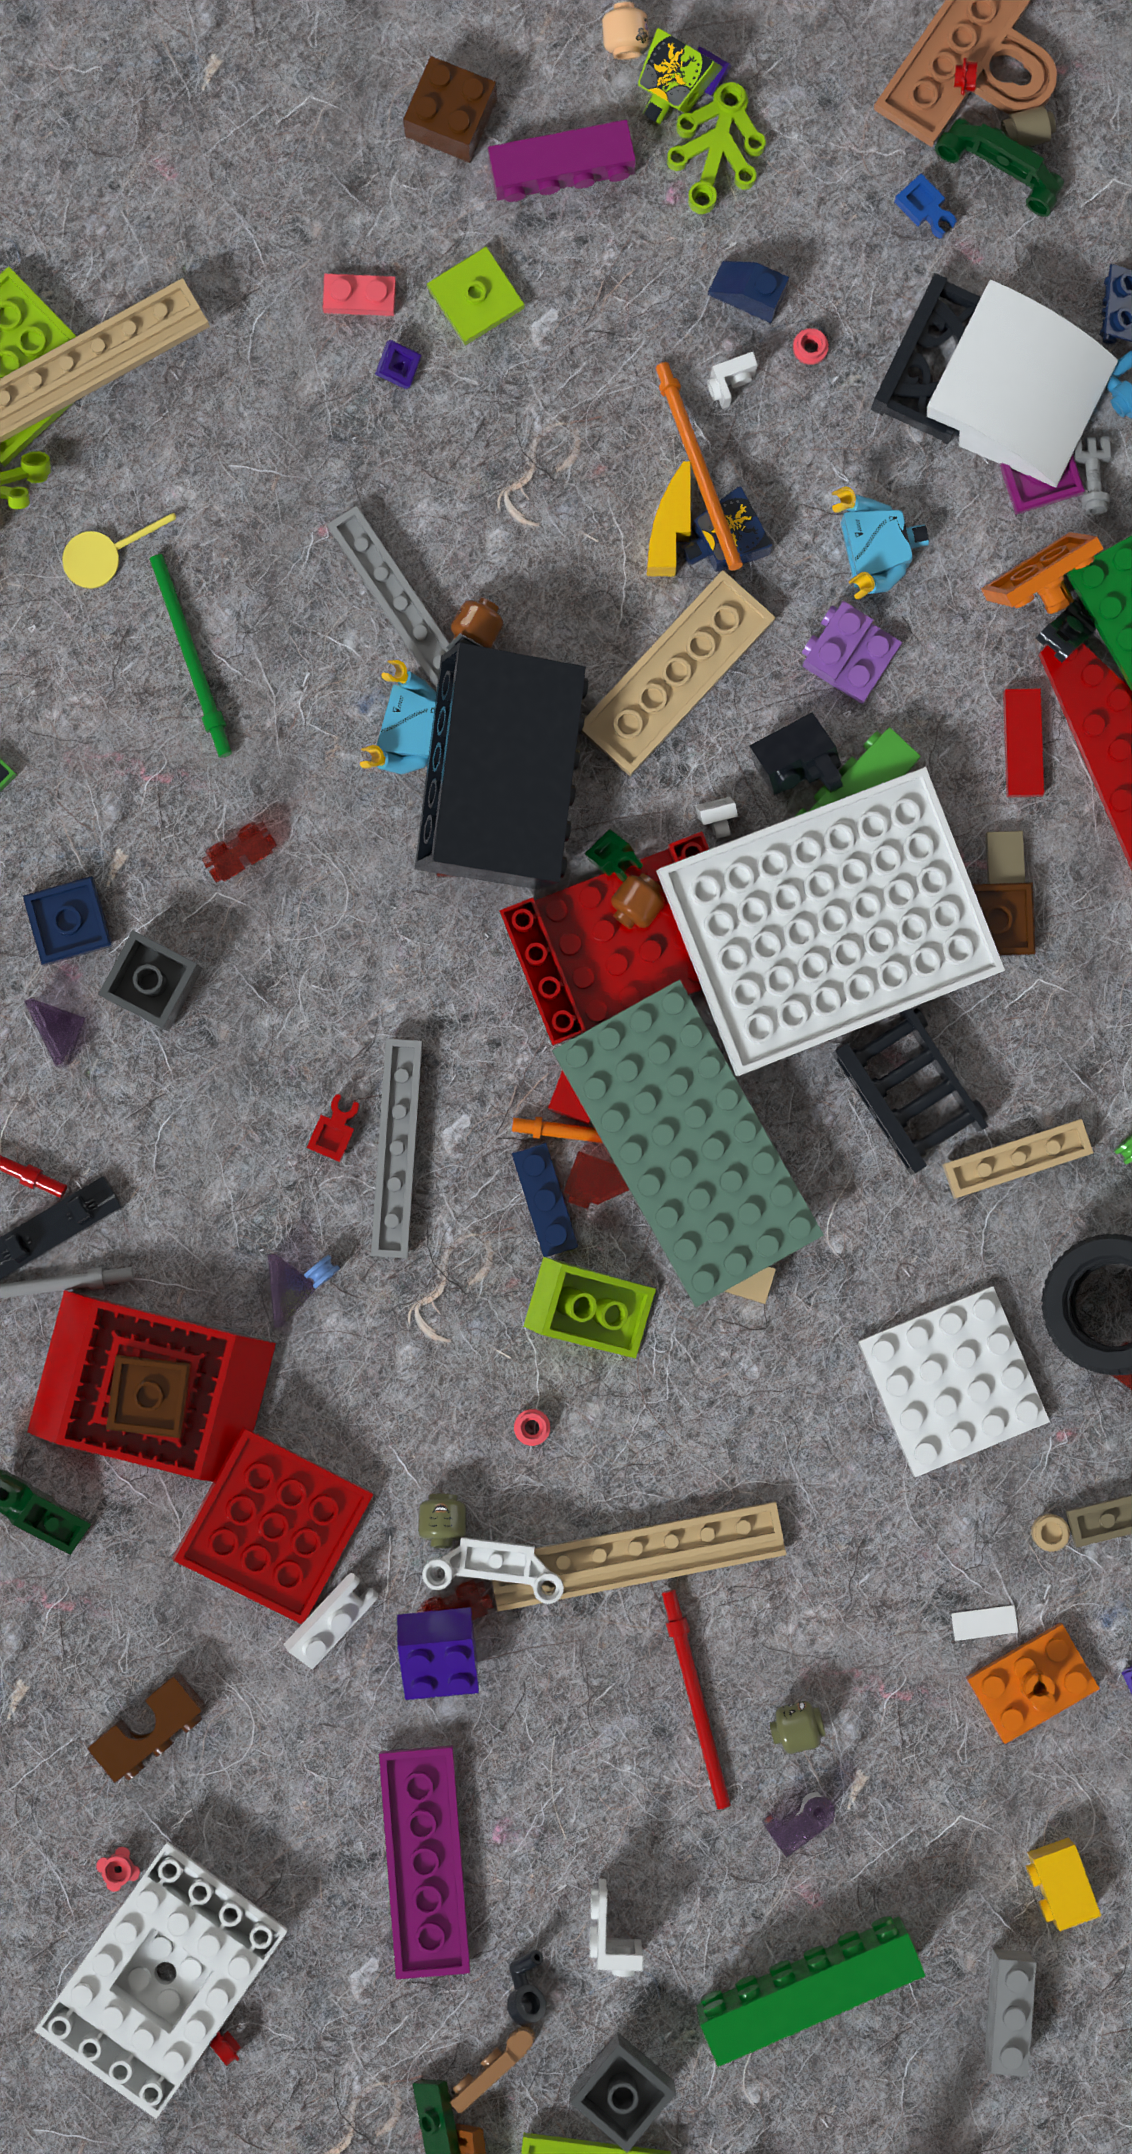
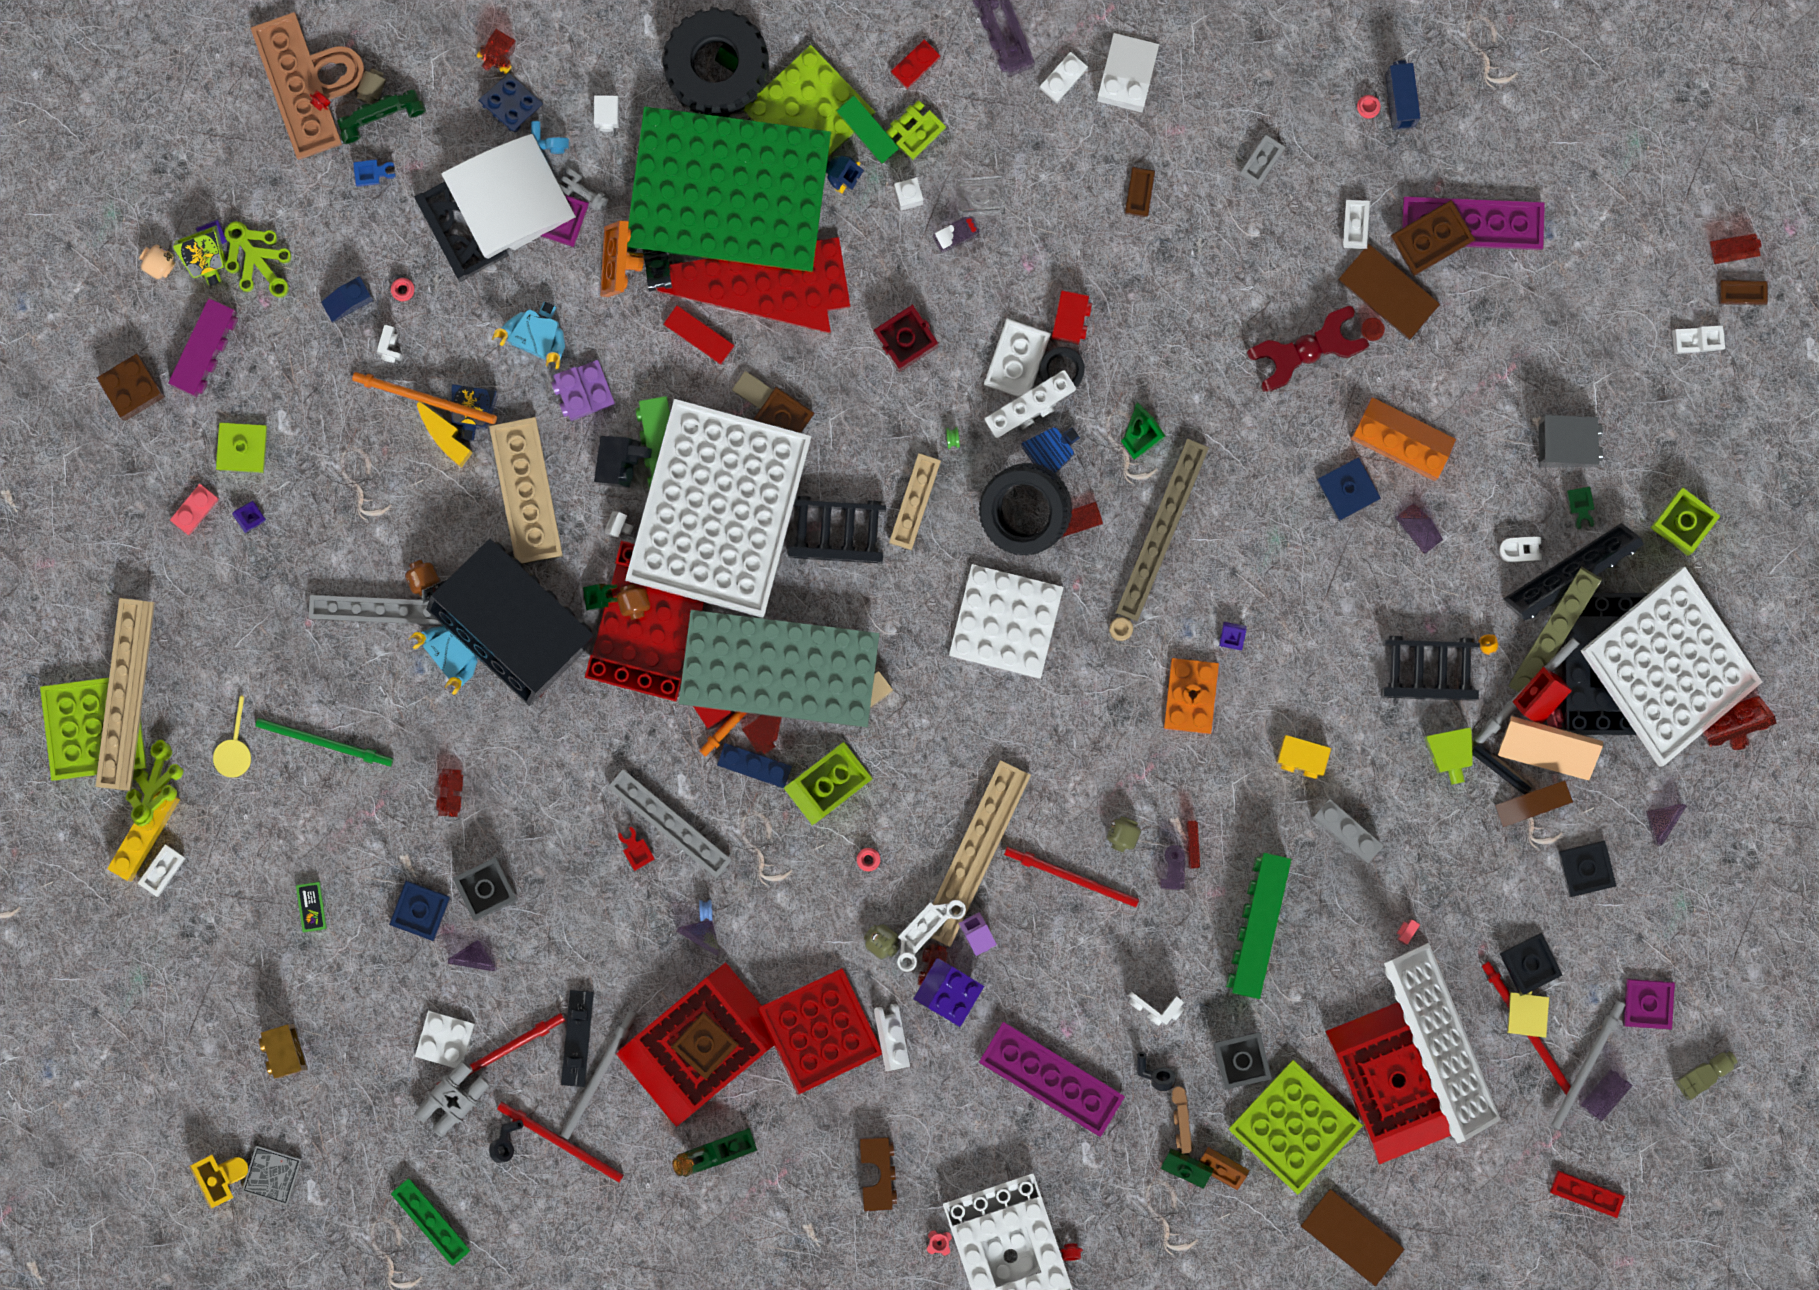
camera: 55 degrees left, 0 degrees up
white sticker [951,1605,1018,1641] -> none
none -> medium lavender brick [958,912,997,956]
none -> clear red tile [1187,821,1200,869]

